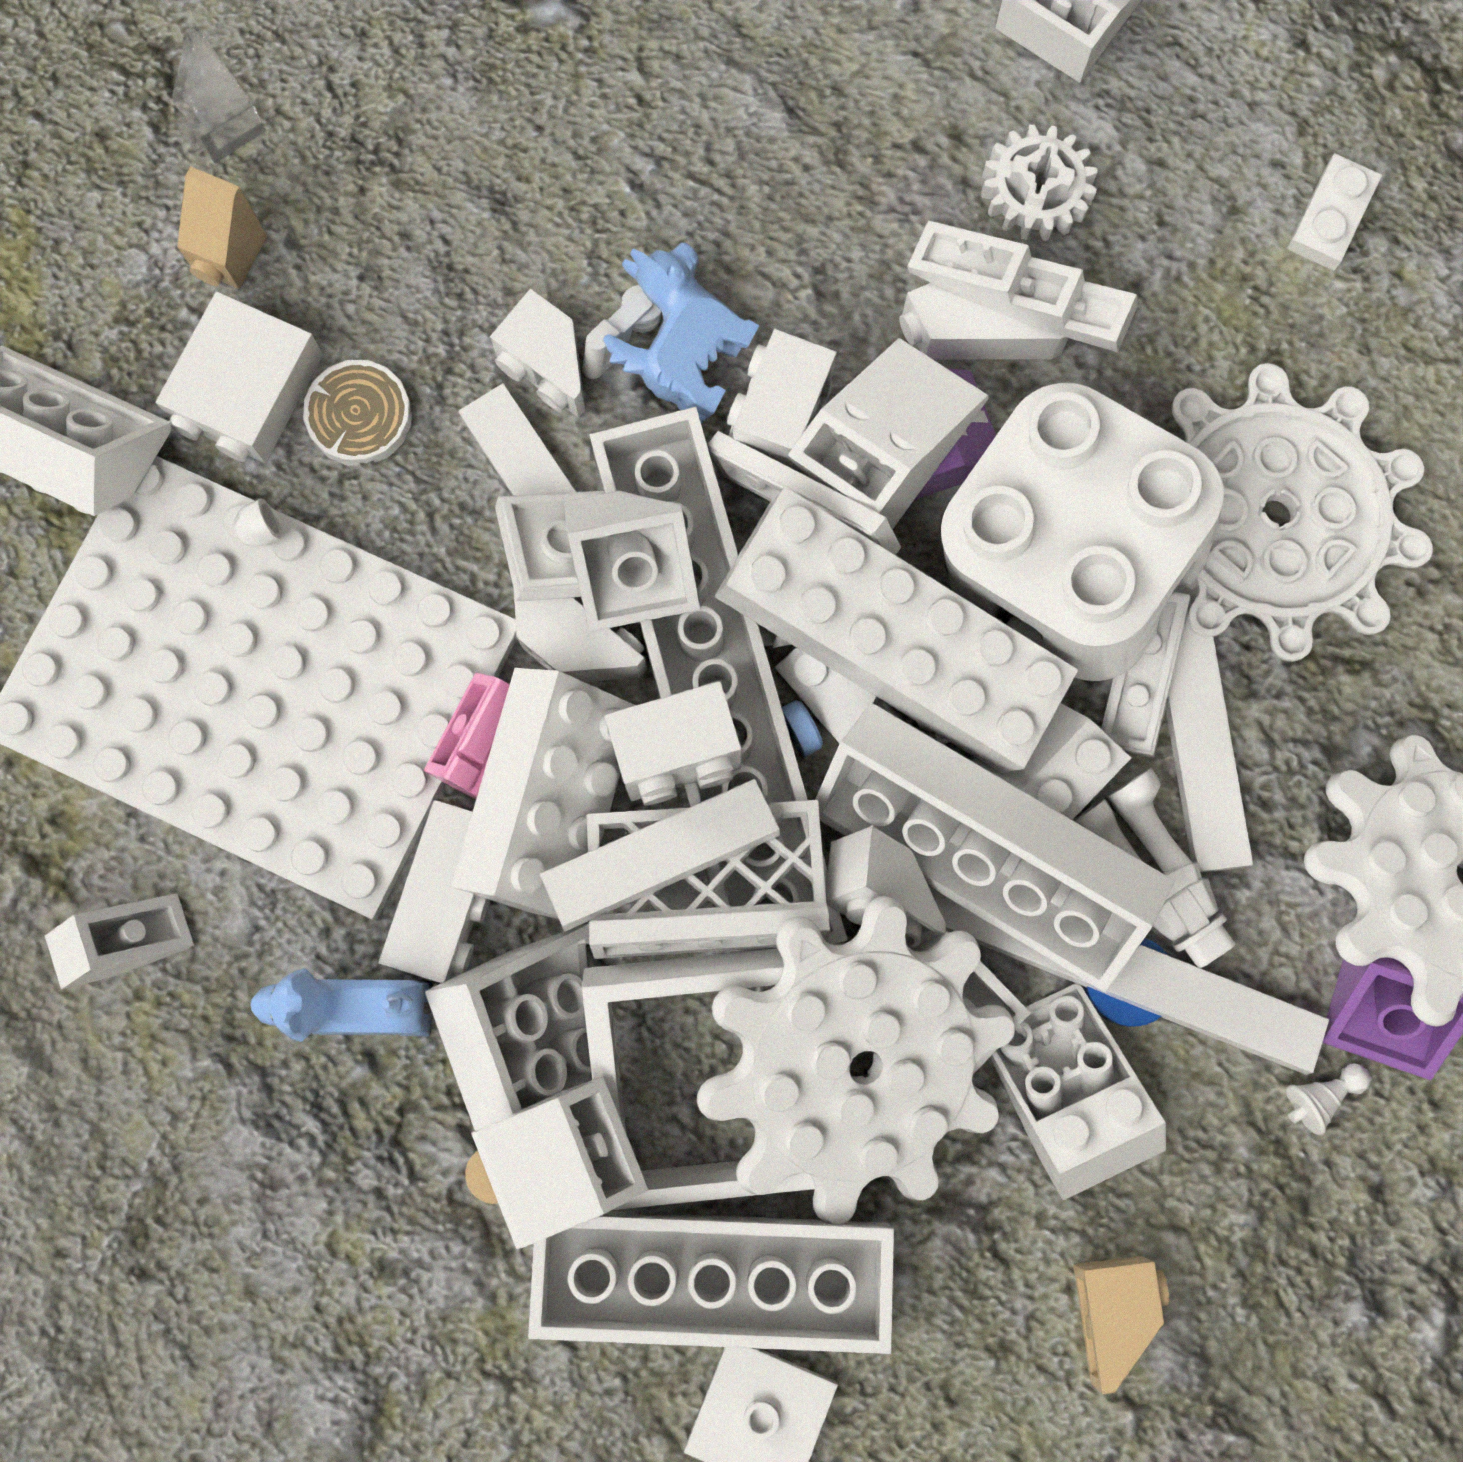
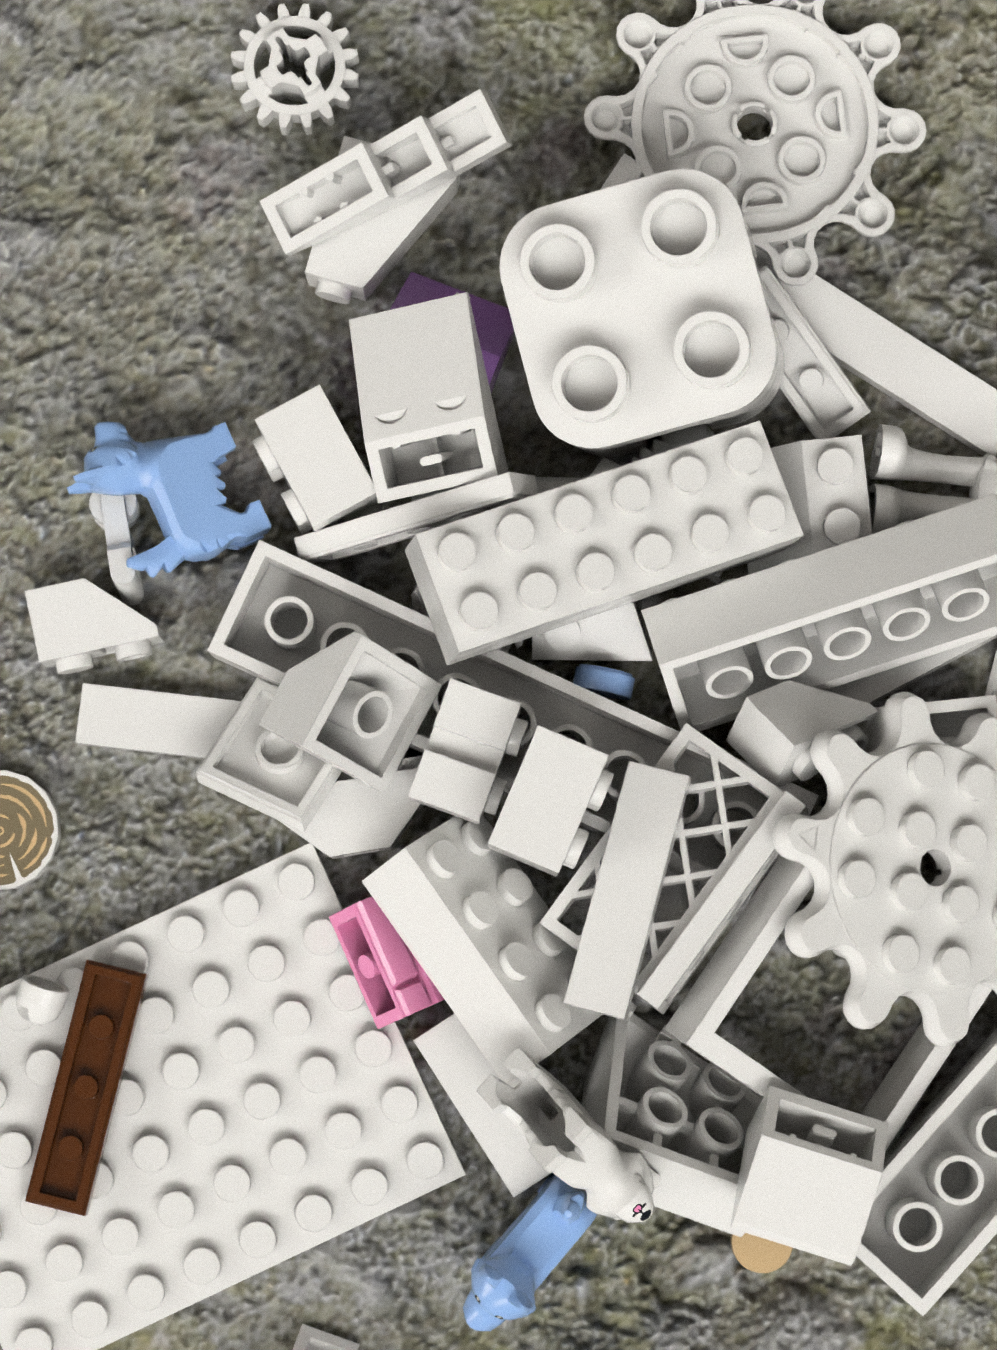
camera: 50 degrees left, 5 degrees up
none -> reddish brown tile [25,960,149,1216]
none -> white brick [408,678,529,824]
none -> white animal [477,1047,660,1223]

